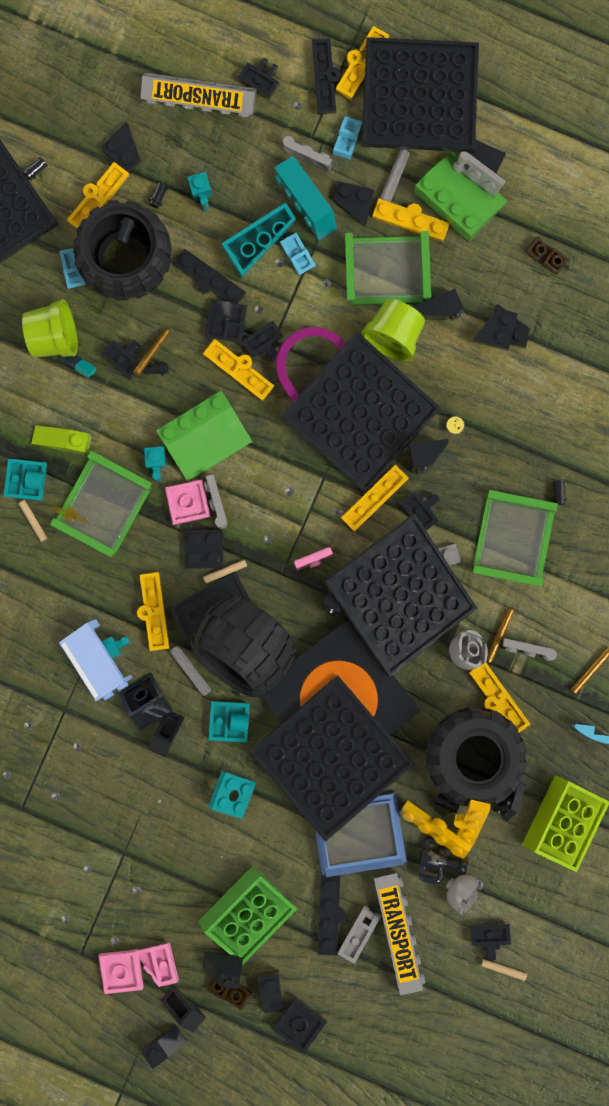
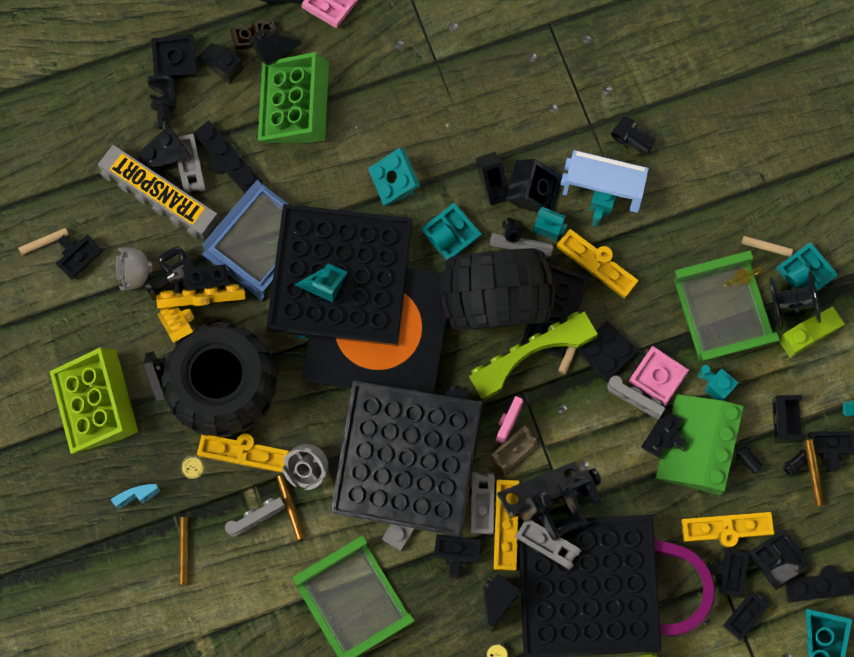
camera: 135 degrees right, 10 degrees down
none -> black wing [137,126,193,171]
none -> black piece [148,75,176,130]
none -> clear tile [181,456,204,479]
none -> black hinge [182,264,229,291]
none -> teal slope [294,263,347,302]
none -> lime arch [469,311,598,402]
none -> light grey plate [471,472,495,535]
none -> dark tan hinge [491,425,538,475]
none -> black container [497,461,601,541]
none -> black pin [502,218,522,243]
none -> light grey plate [515,520,582,570]
none -> teal brick [533,207,568,241]
none -> black piece [611,116,656,156]
none -> black hinge [641,410,689,459]
none -> black plate [722,591,769,641]
none -> black pin [736,446,763,474]
none -> black piece [770,269,821,331]
none -> black panel [772,395,805,443]

